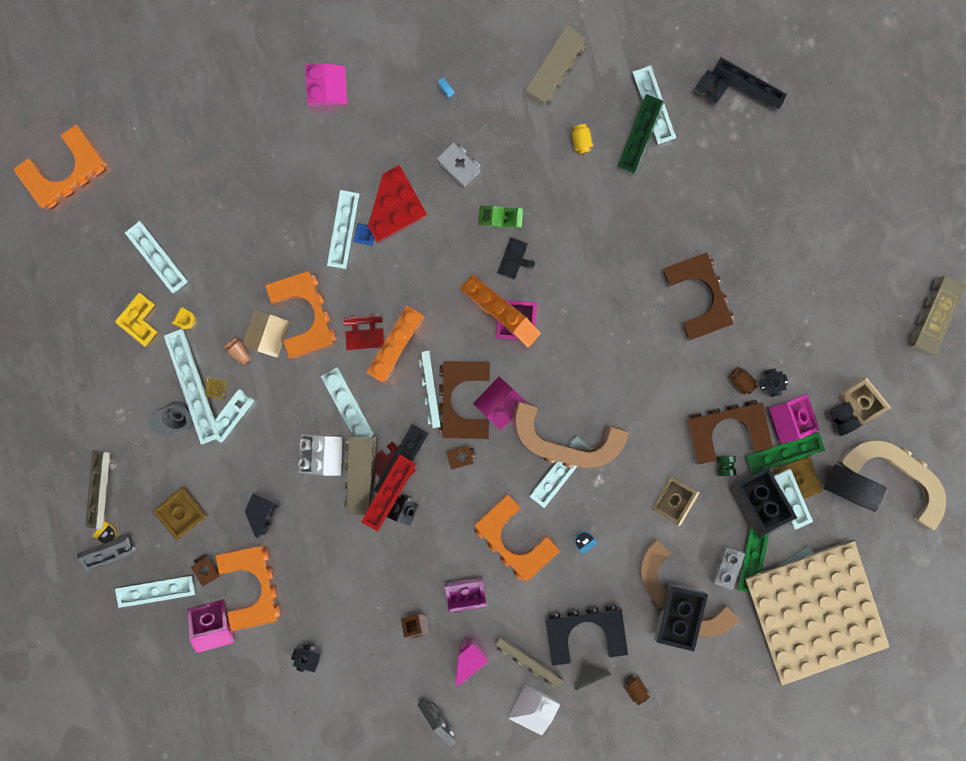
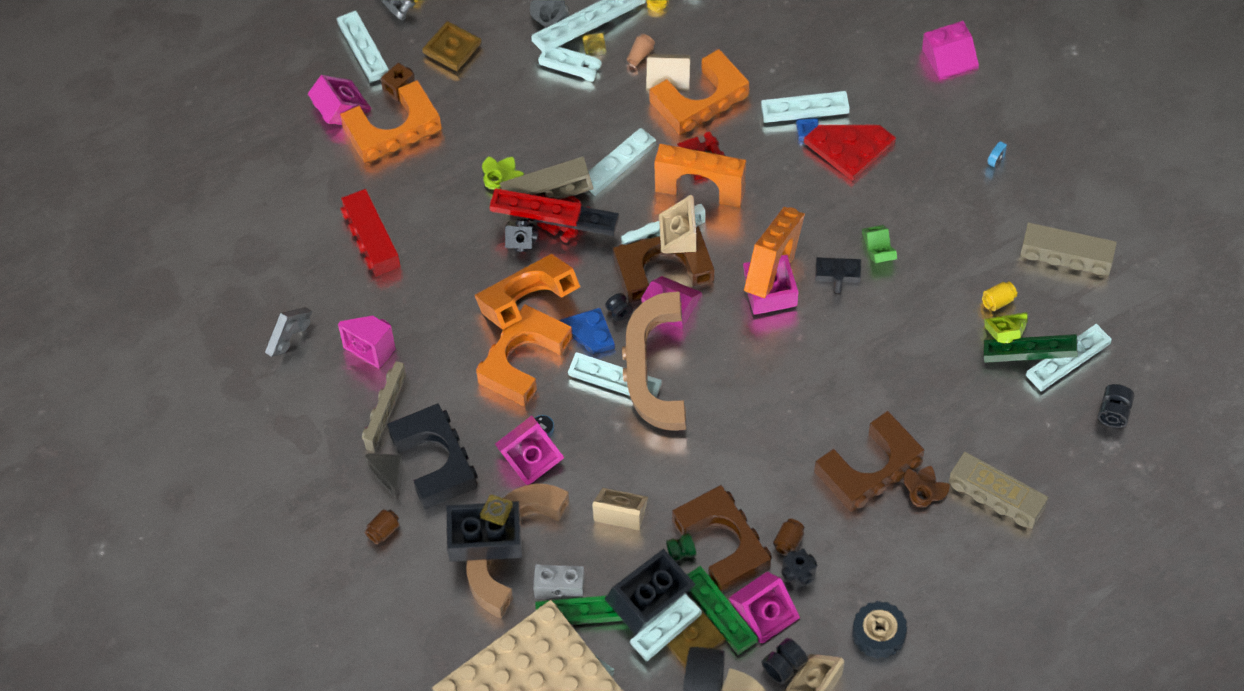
camera: 75 degrees right, 30 degrees down
black slope [245,491,279,538] -> none
black brick [291,643,322,673] -> none
white slope [298,434,343,475] -> none
reddish brown brick [401,614,430,639] -> none
light grey brick [437,143,480,188] -> none
magenta bracket [444,577,487,612] -> none
reddish brown brick [446,445,476,470] -> none
white slope [508,684,560,735] -> none
black plate [713,57,787,109] -> none
none -> red brick [340,189,401,277]
none -> orange arch [474,254,580,330]
none -> clear yellow tile [480,494,513,526]
none -> lime plate [482,156,524,190]
none -> dark pink slope [495,415,564,485]
none -> blue wing [559,308,615,355]
none -> black wheel [605,293,633,321]
none -> tan slope [659,195,696,253]
none -> black wheel [852,601,908,658]
none -> reddish brown plate [904,466,950,508]
none -> dark tan brick [948,452,1049,529]
none -> lime wing [984,312,1028,343]

